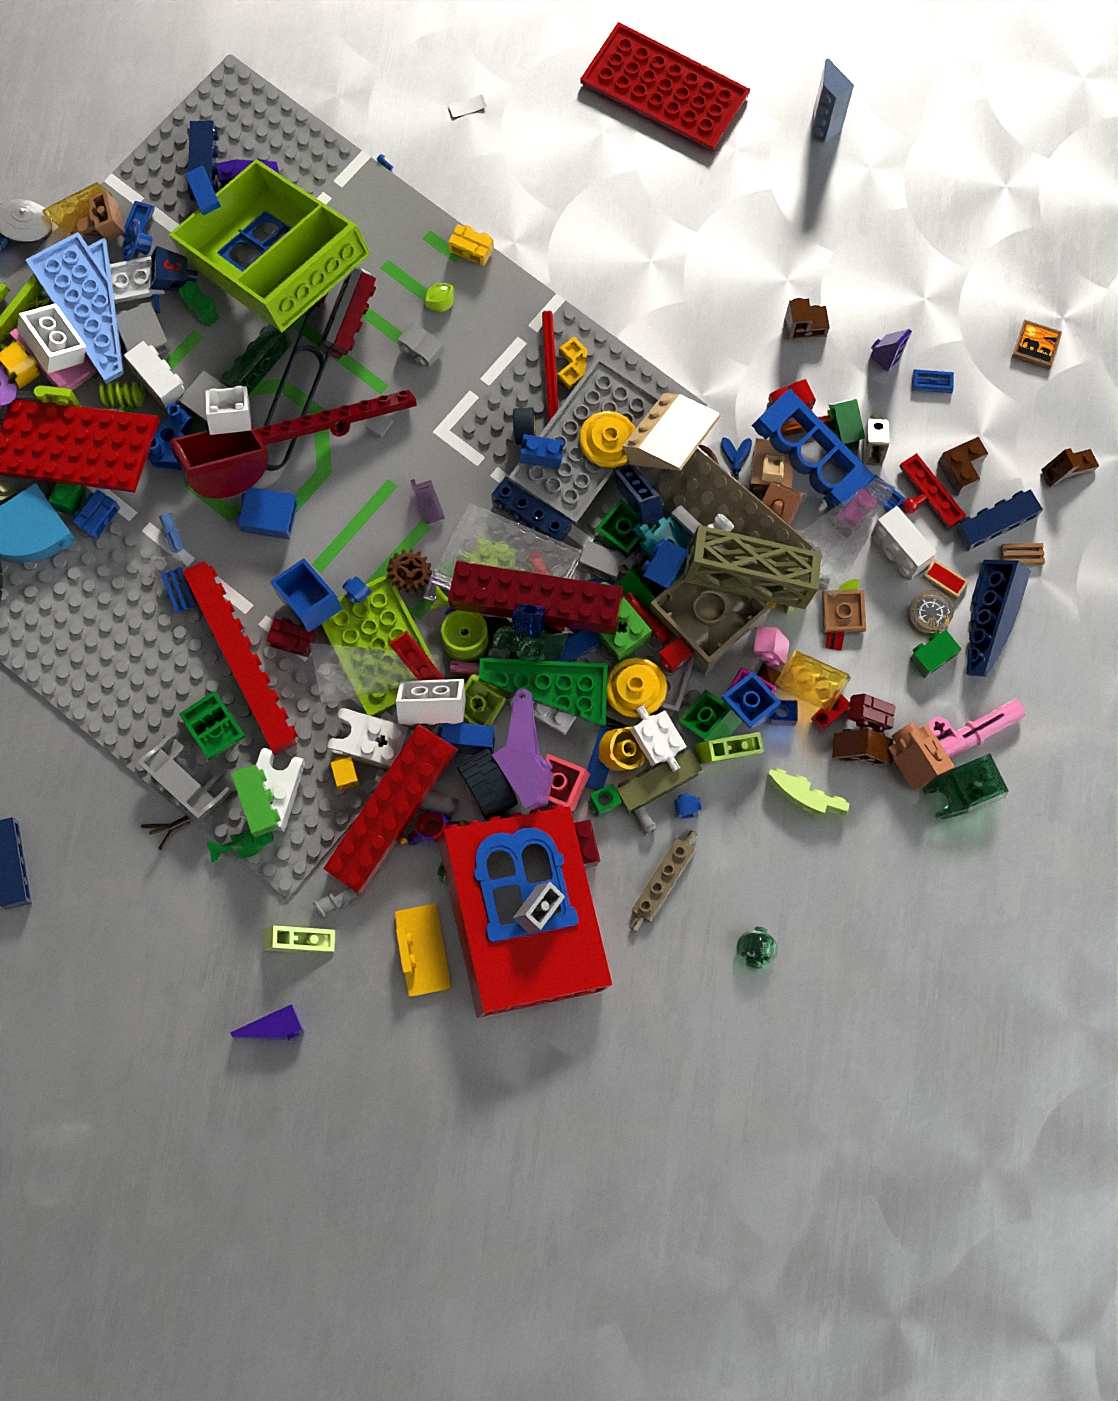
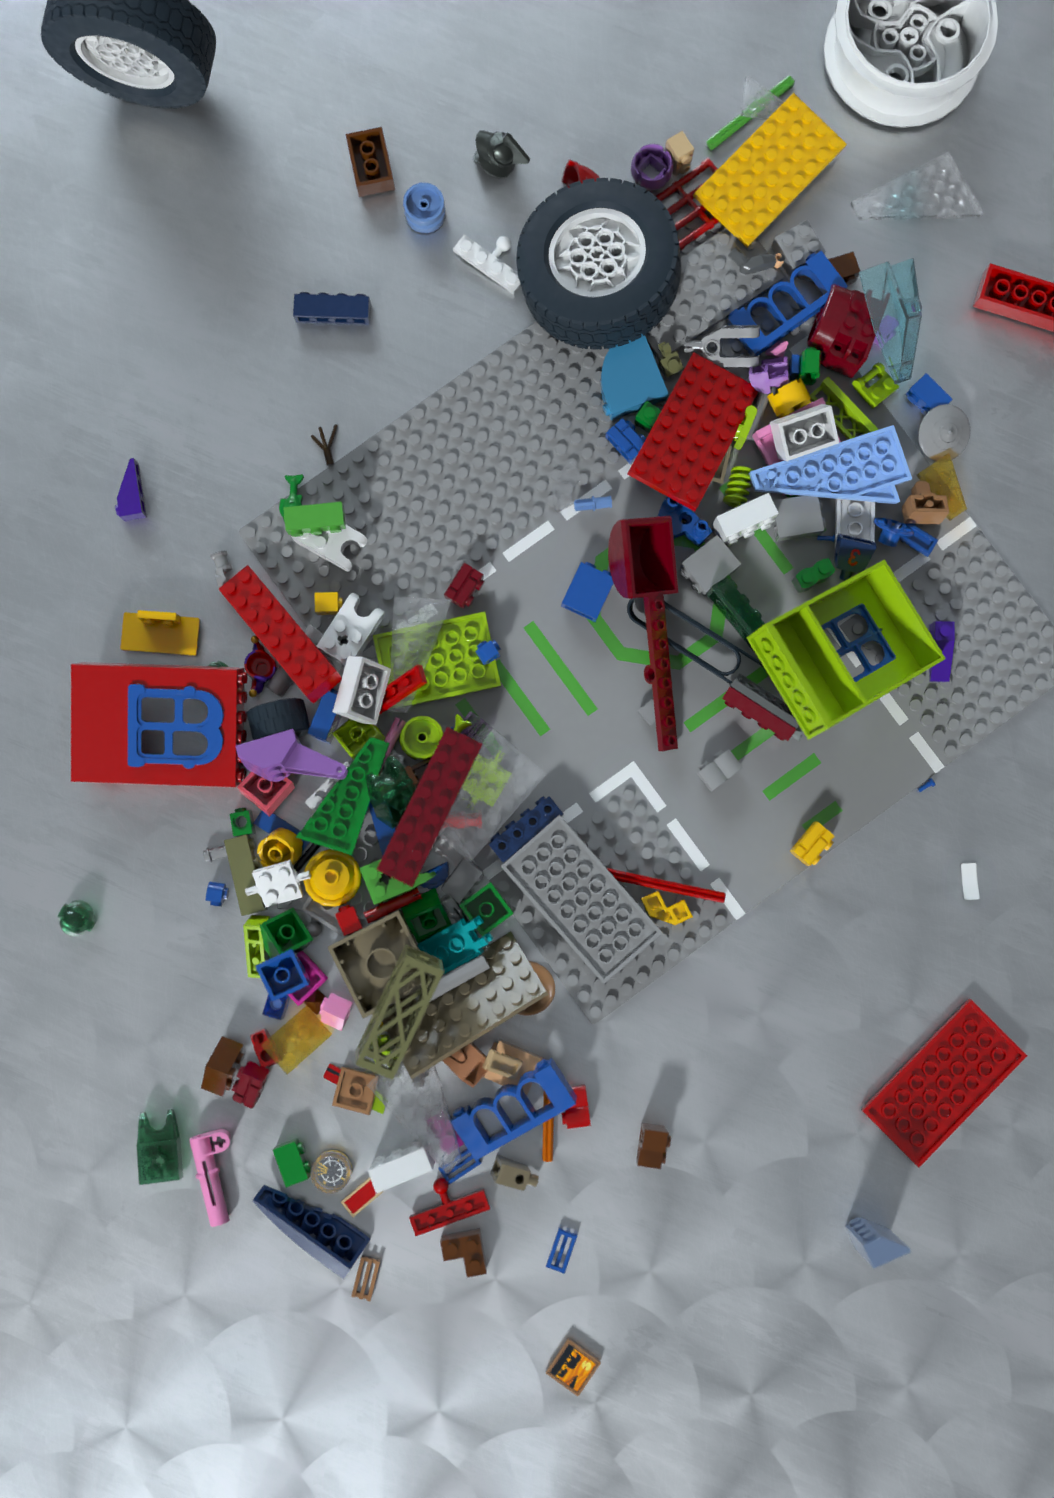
camera: 105 degrees right, 10 degrees up
light grey bracket [138,733,232,821] -> none
blue tile [161,567,196,613] -> none
green bracket [179,691,246,761] -> none
red brick [182,561,298,755] -> none
blue tile [185,165,221,216] -> none
dark blue brick [187,121,220,201] -> none
white container [205,386,251,435] -> none
yellowish green slope [263,926,335,952] -> none
blue piece [270,558,343,633] -> none
reddish brown gear [386,549,432,593] -> none
clear purple panel [410,479,445,525] -> none
lime hat [425,283,454,312] -> none
clear blue brick [512,603,545,636] -> none
black wheel [513,407,536,445] -> none
light grey brick [513,882,565,933] -> none
blue brick [519,434,564,469] -> none
dark red brick [574,820,601,868] -> none
yellow piece [579,411,636,468] -> none
dark blue brick [614,464,665,524] -> none
slope [622,393,721,471] -> none
dark tan plate [629,830,698,932] -> none
blue slope [641,539,689,589] -> none
white wheel [707,513,734,532] -> none
blue piece [721,437,752,476] -> none
yellowish green slope [767,769,850,817] -> none
green brick [827,398,865,444] -> none
dark purple slope [870,329,912,372] -> none
nougat piece [888,722,955,791] -> none
dark blue brick [956,489,1043,551] -> none
reddish brown bracket [1041,448,1099,487] -> none

